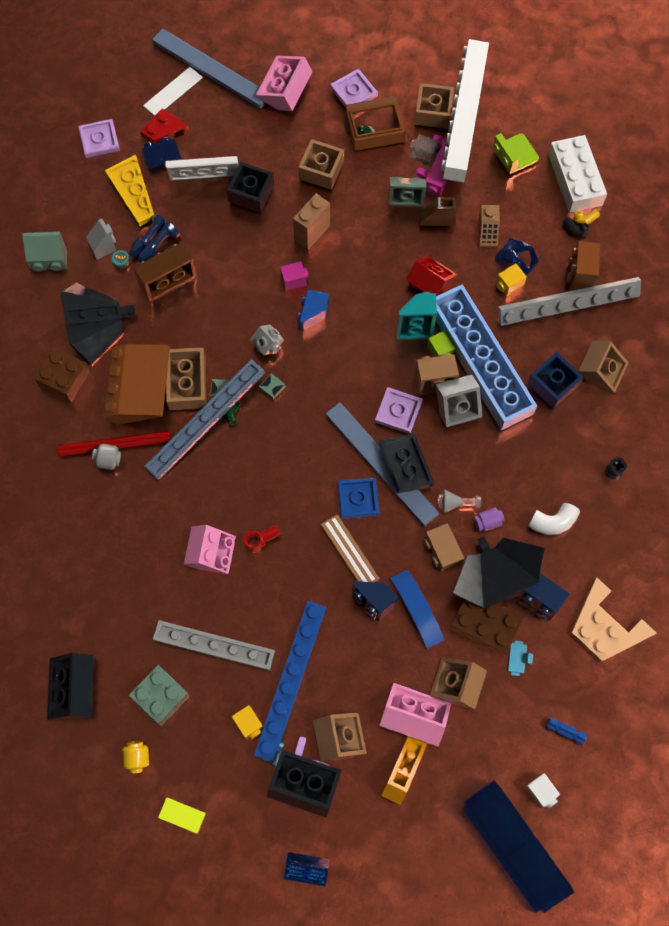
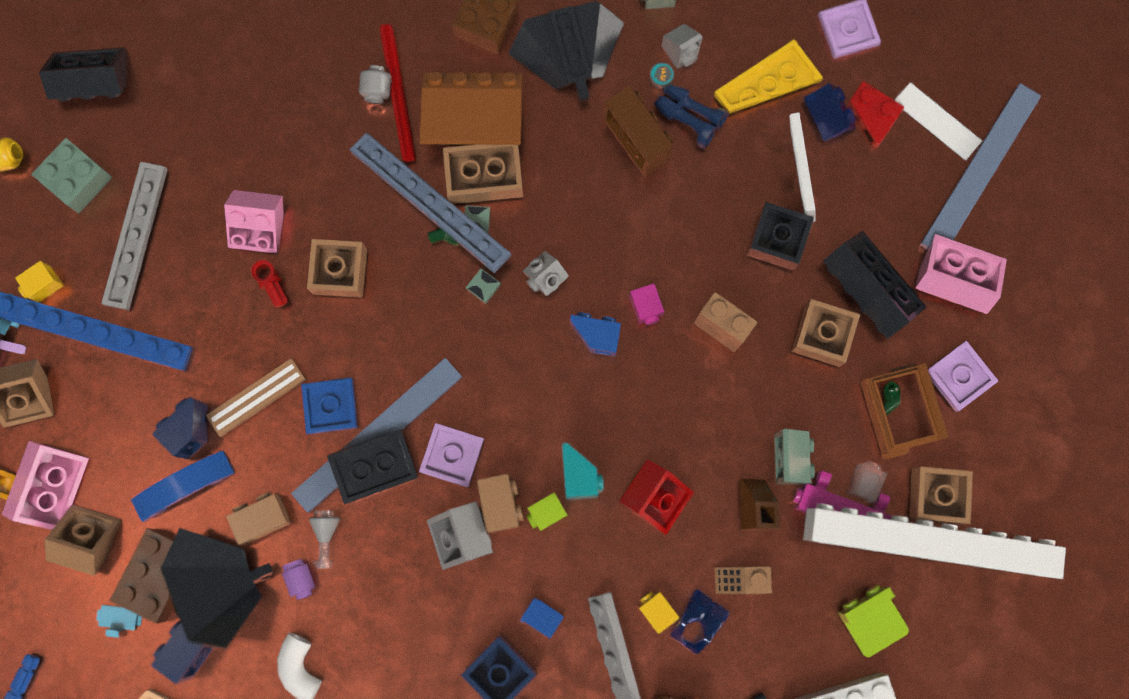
camera: 90 degrees right, 10 degrees up
light blue brick [436,284,537,430] -> none
none -> medium nougat brick [307,239,367,298]
none -> blue bracket [520,597,564,638]
none -> black slope [823,231,927,339]

